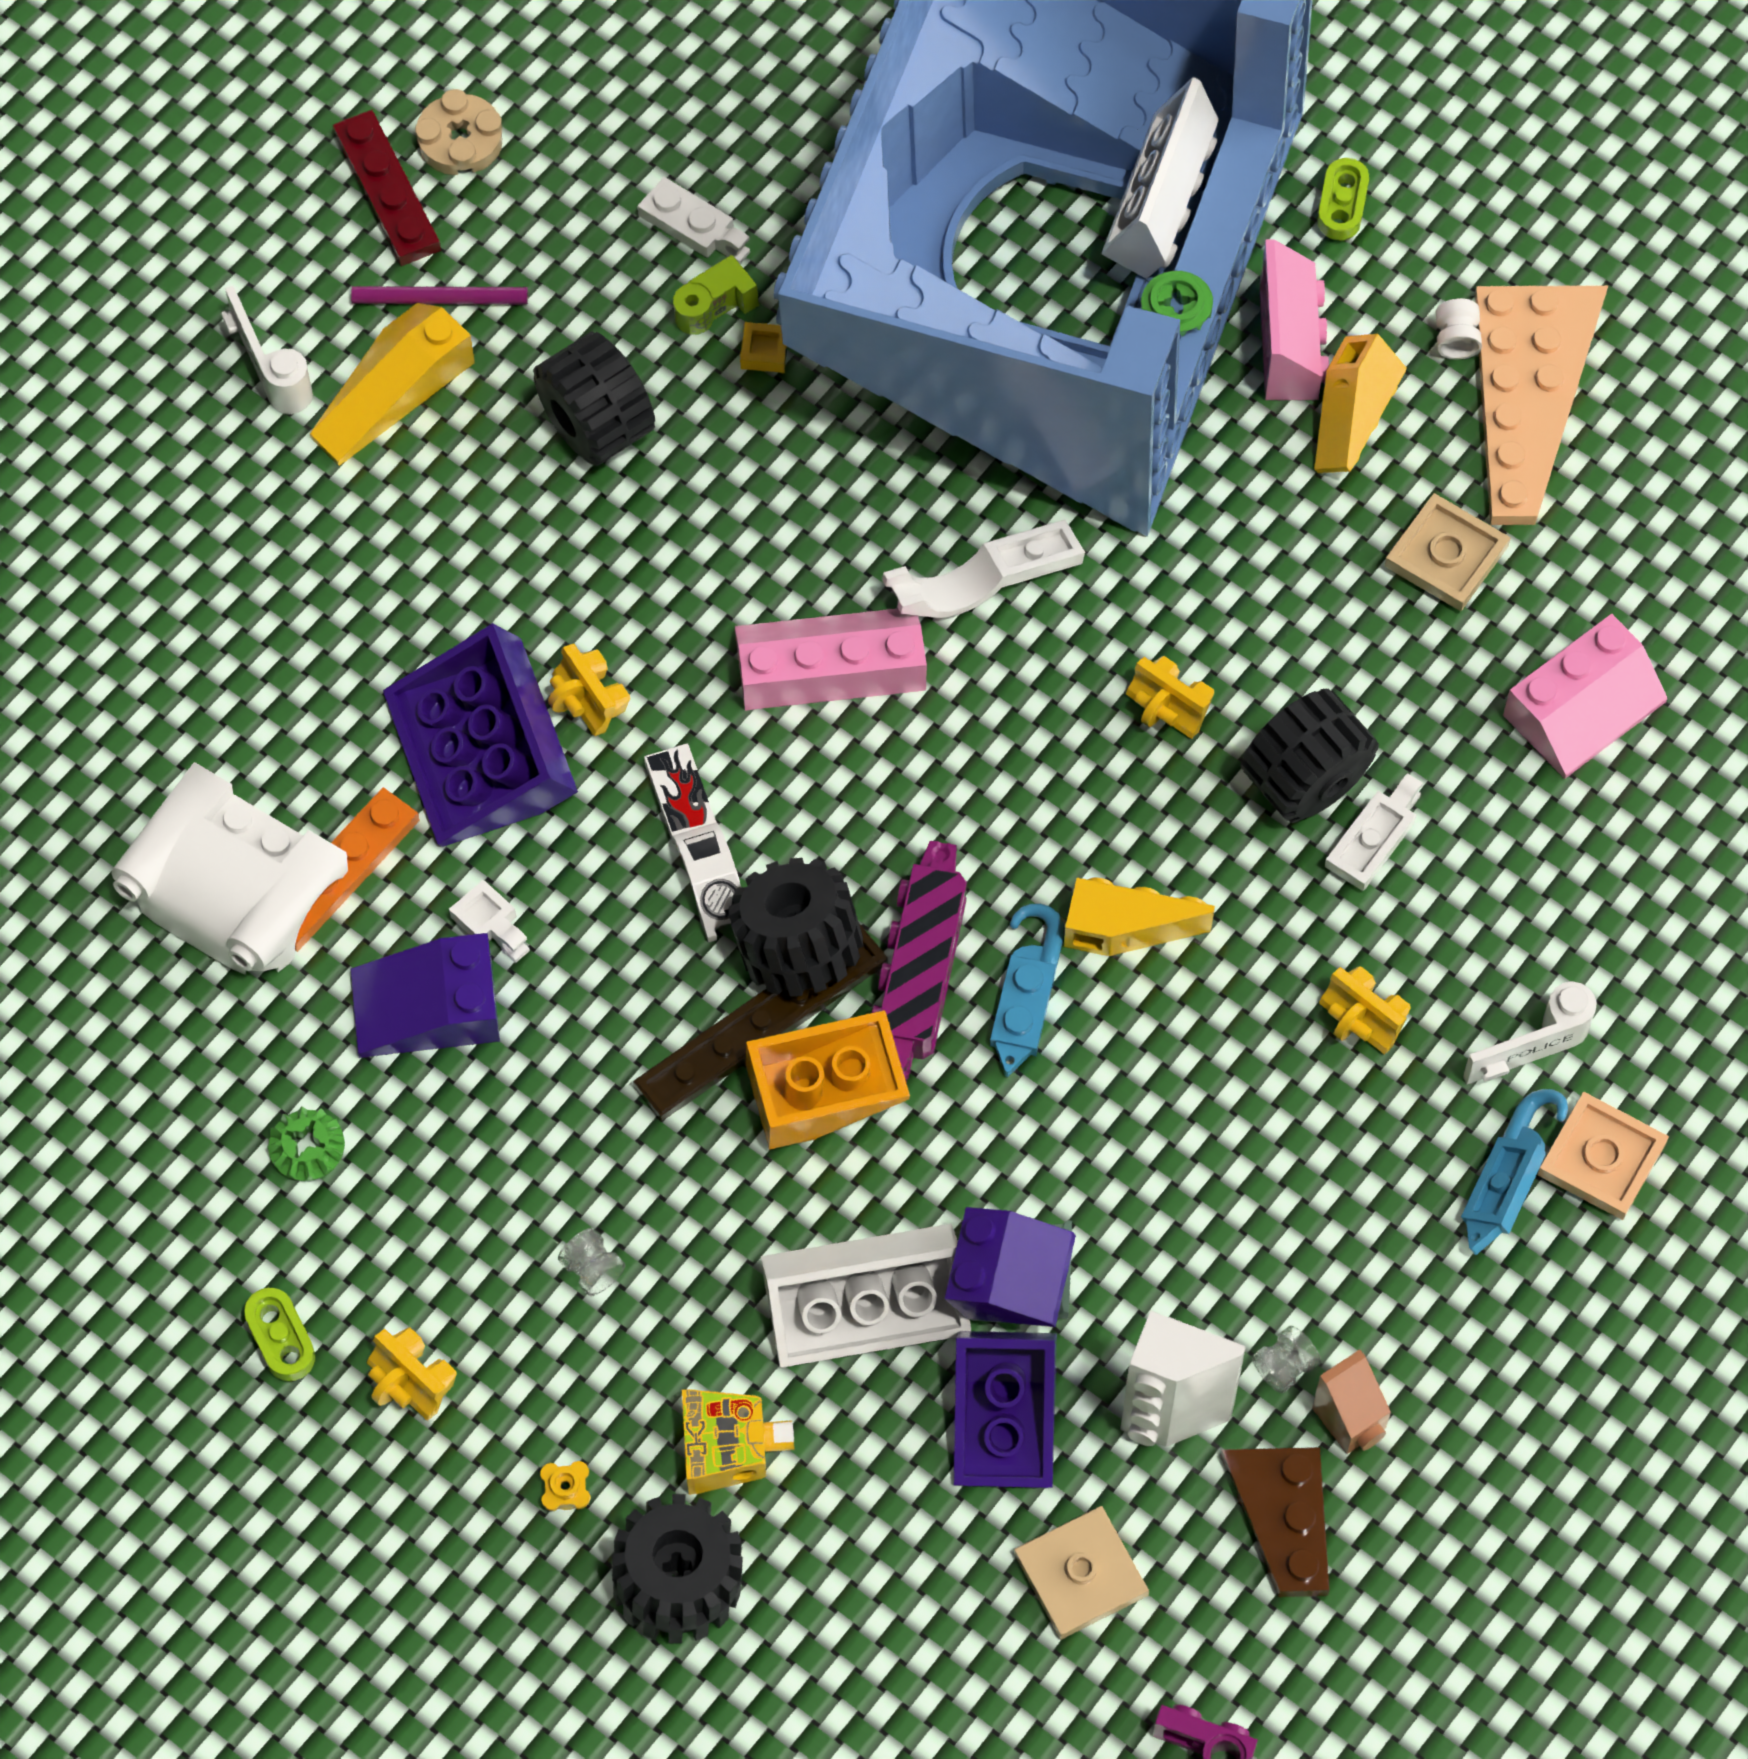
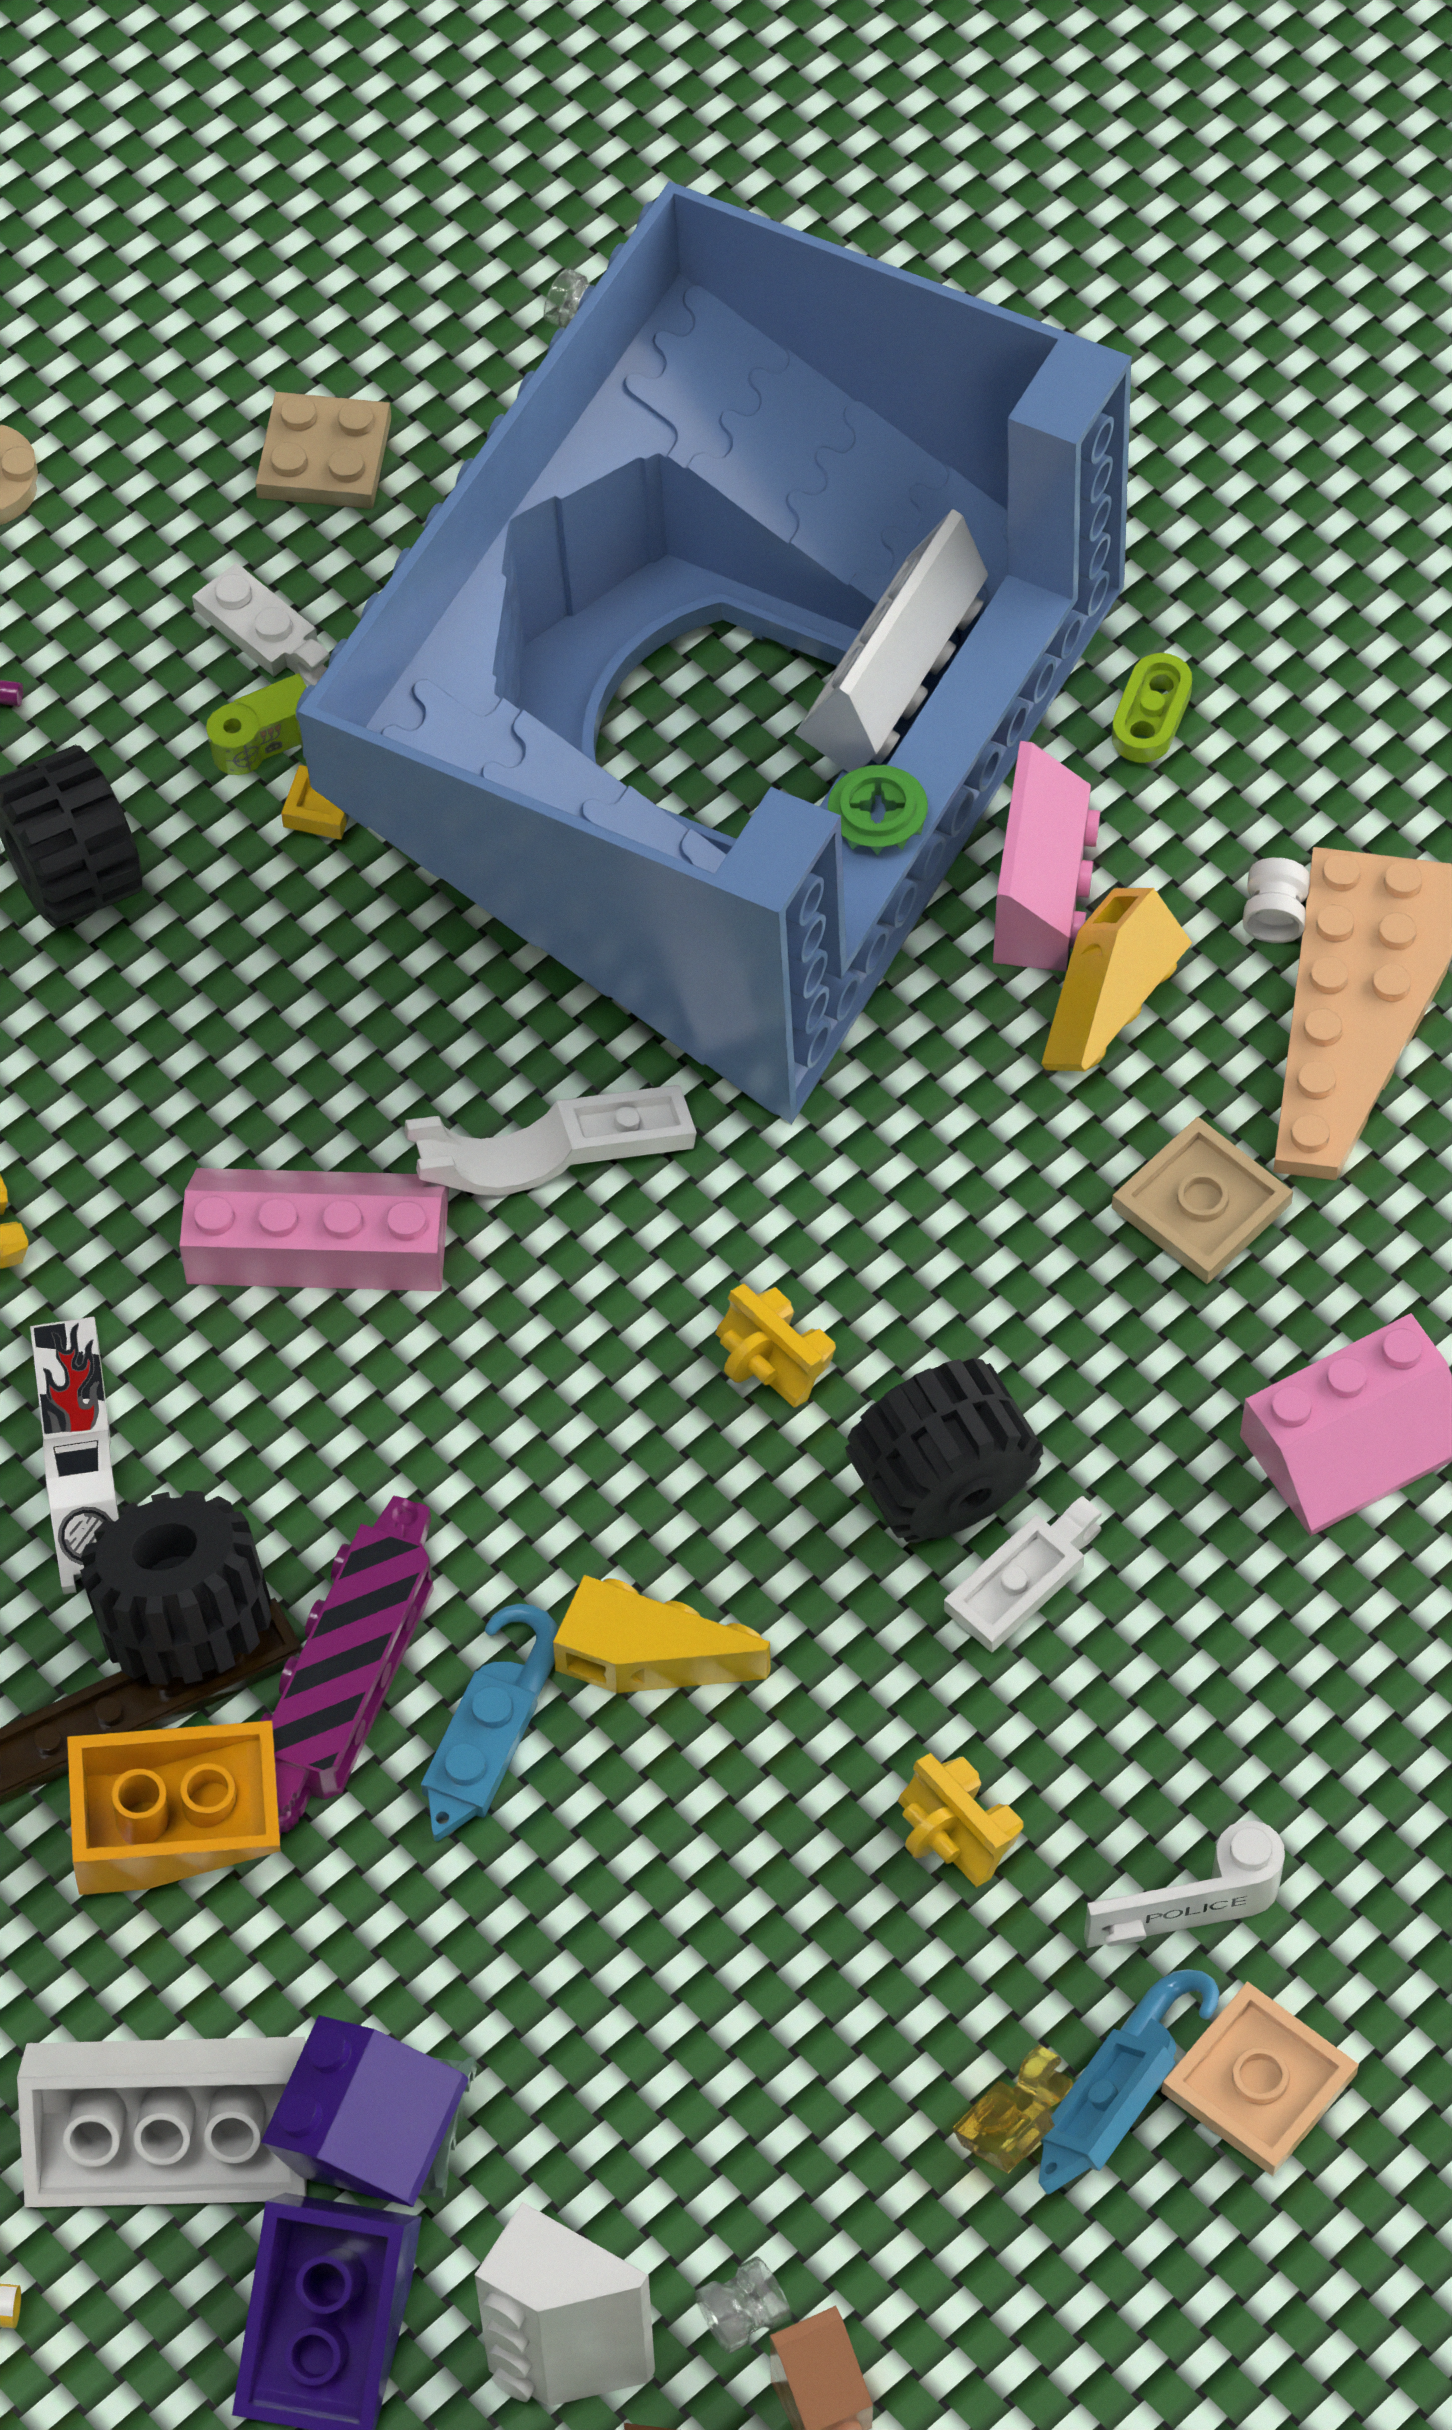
camera: 10 degrees right, 5 degrees down
none -> tan plate [255,392,391,509]
none -> clear yellow plate [952,2045,1074,2174]

